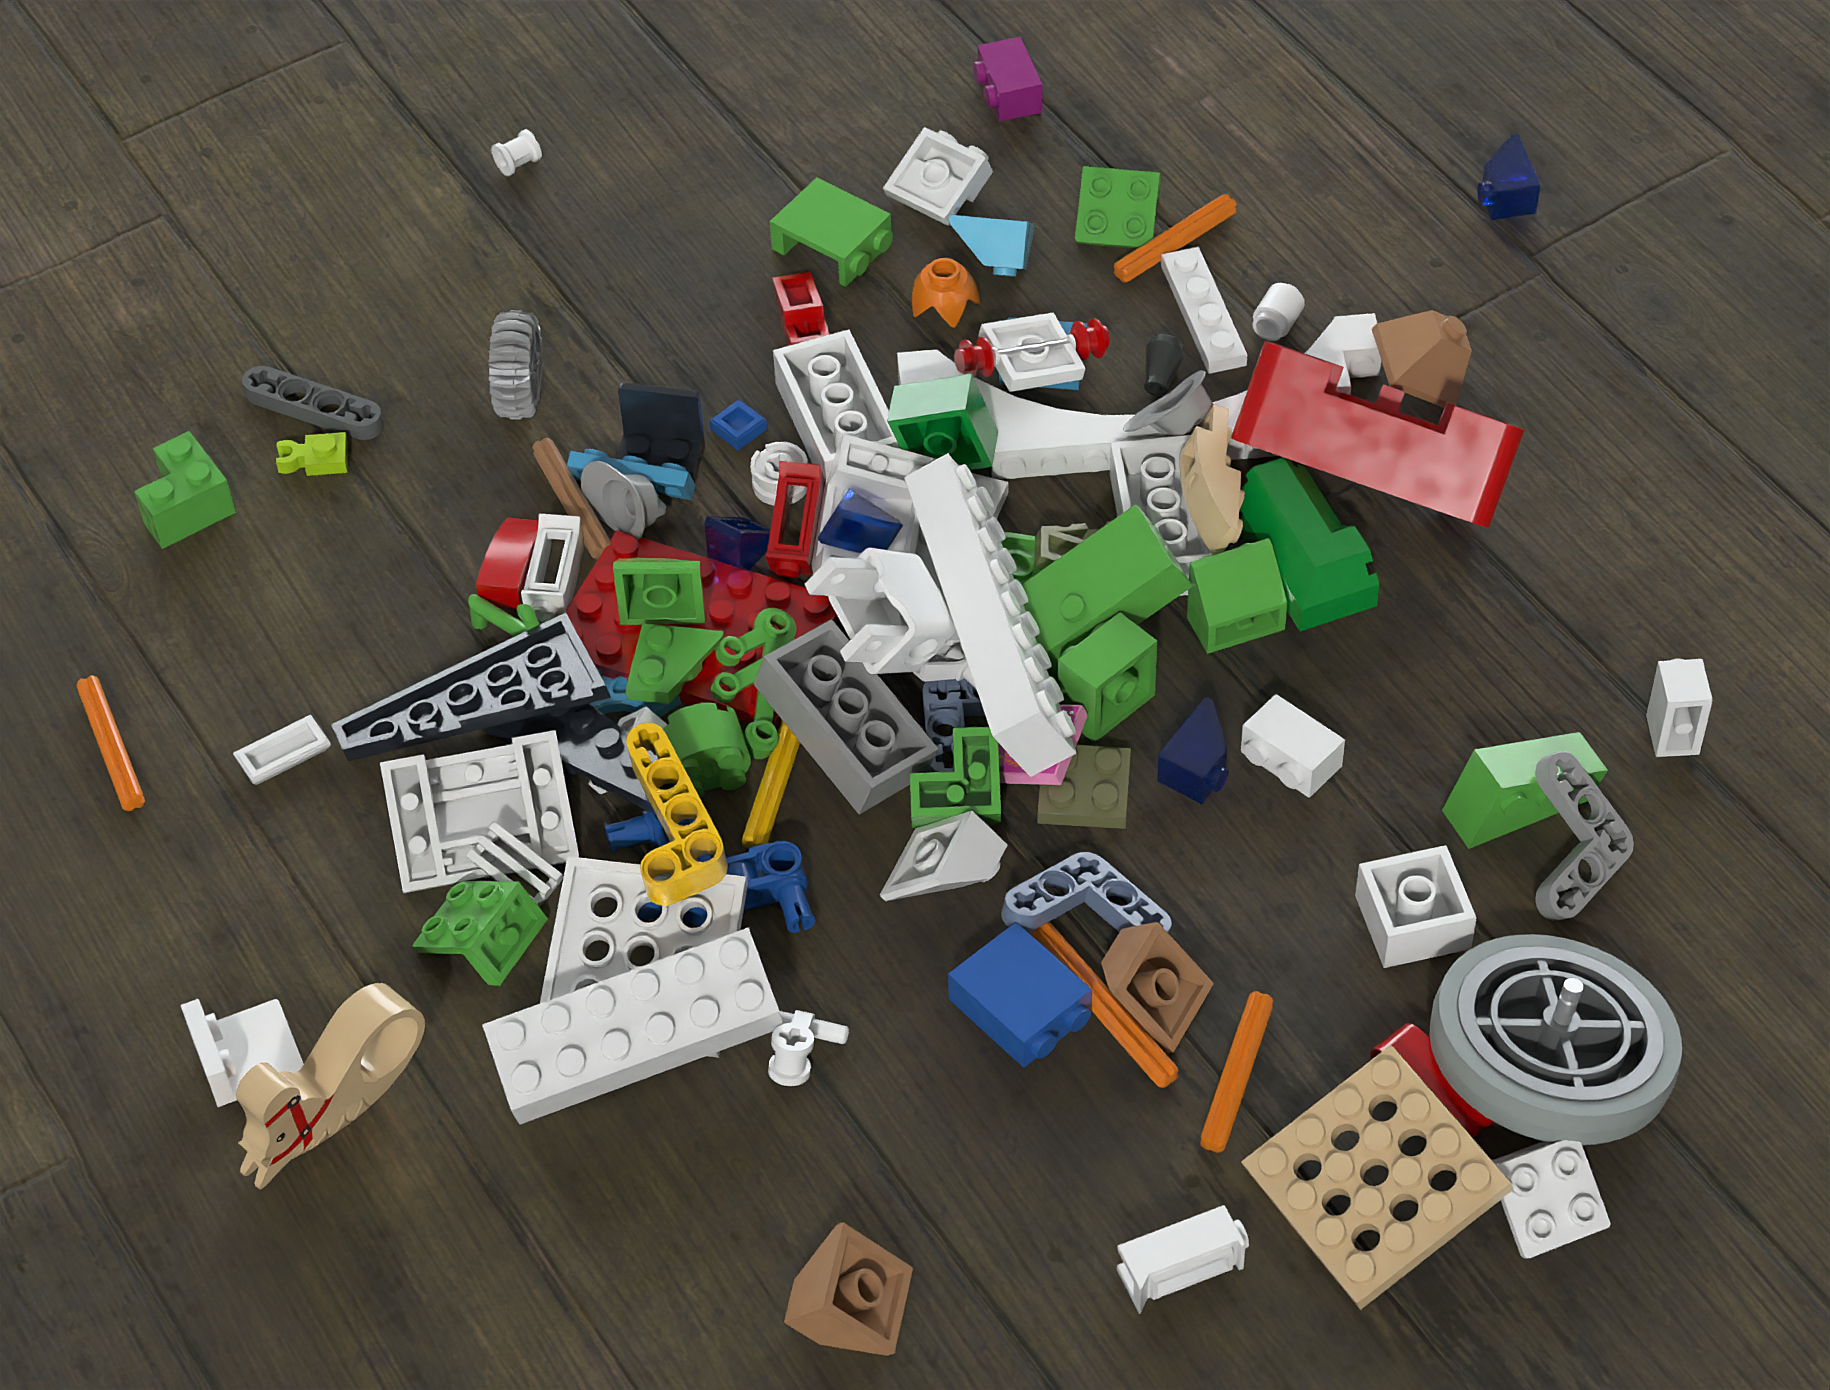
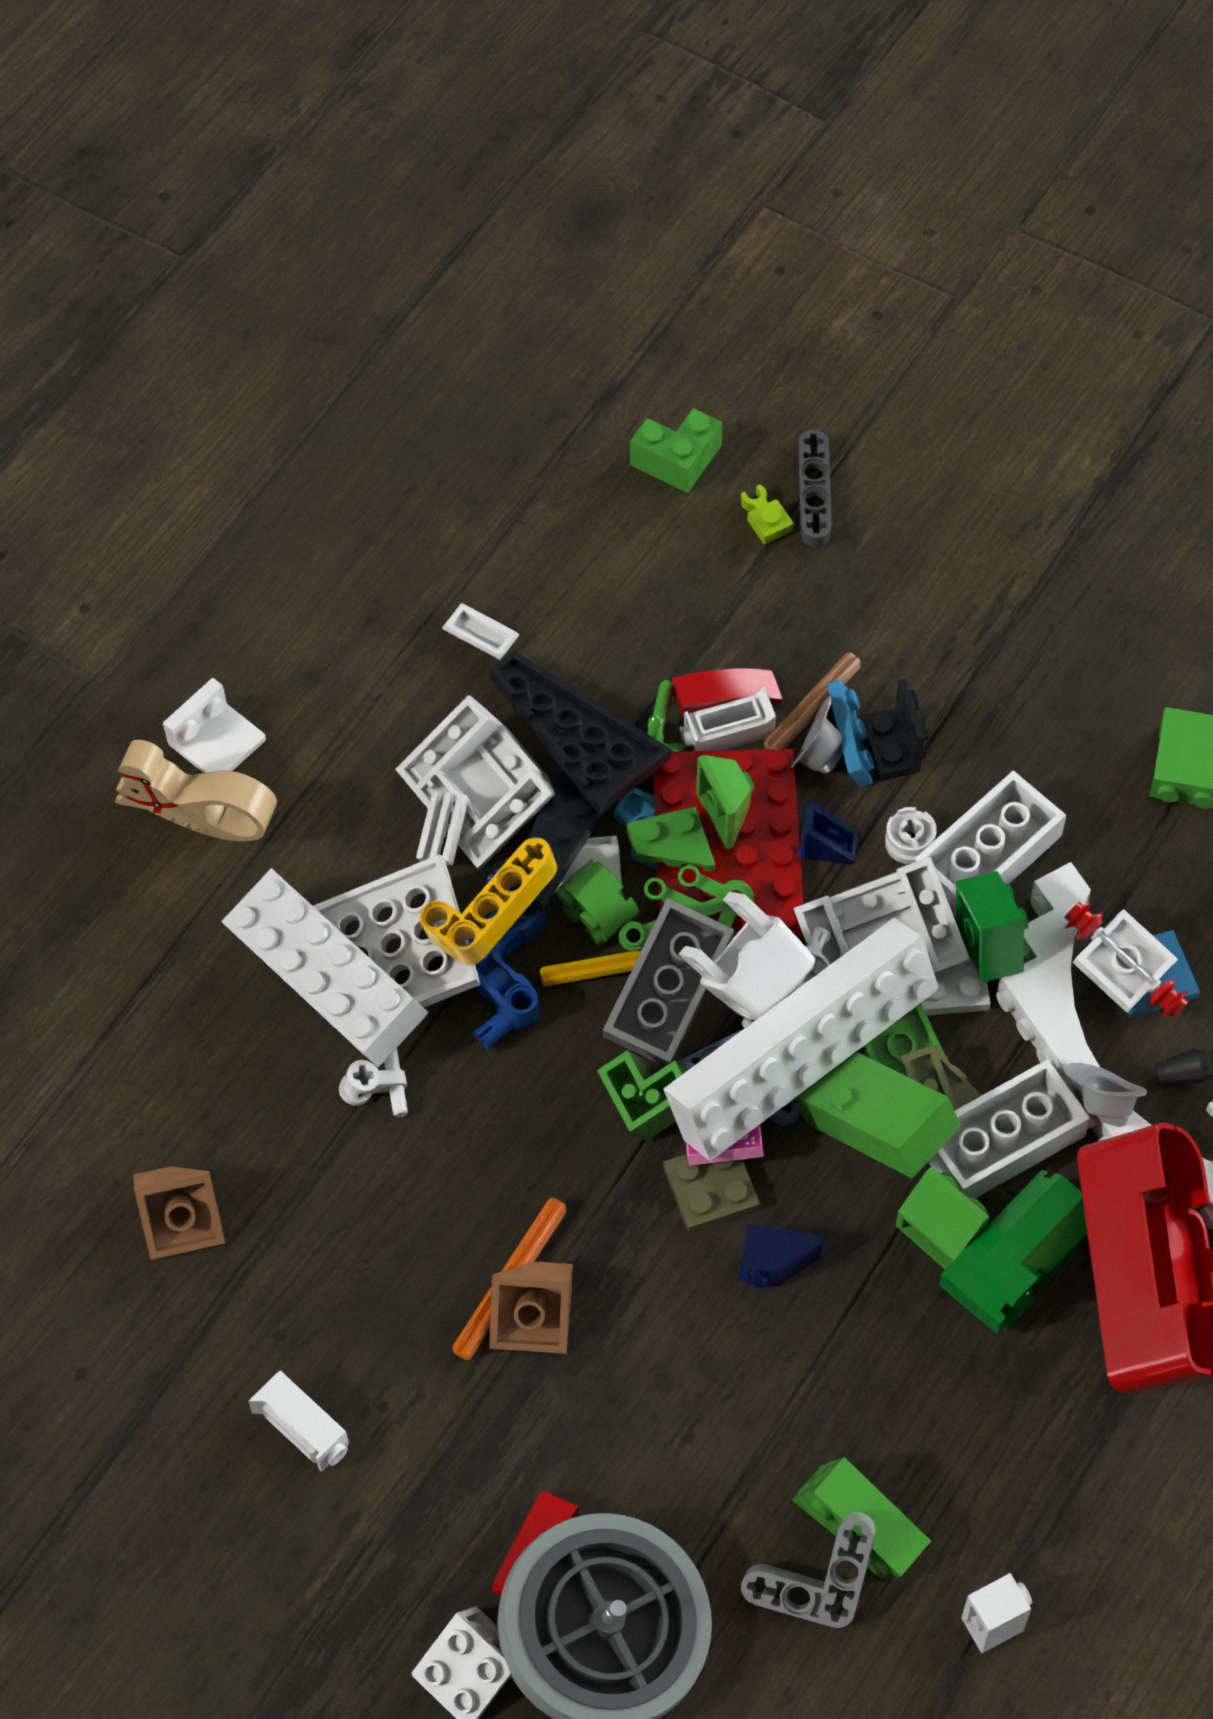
camera: 65 degrees right, 10 degrees up
orange axle [76,675,145,811] -> none
bright green bracket [413,881,548,986] -> none
light grey gear [488,310,543,419] -> none
white bush [491,129,542,176] -> none
blue tile [709,400,767,451] -> none
red window [765,461,825,578] -> none
red slope [772,272,830,346] -> none
clear blue slope [817,489,903,553] -> none
white slope [879,811,1007,901] -> none
orange piece [912,258,981,328] -> none
blue brick [948,922,1092,1068] -> none
sand blue beam [1001,852,1172,934] -> none
bright green brick [1058,612,1157,743] -> none
tan slope [1179,404,1245,555] -> none
orange axle [1200,991,1273,1153] -> none
white brick [1241,694,1345,798] -> none
tan piece [1241,1045,1514,1310] -> none
white brick [1355,845,1476,968] -> none

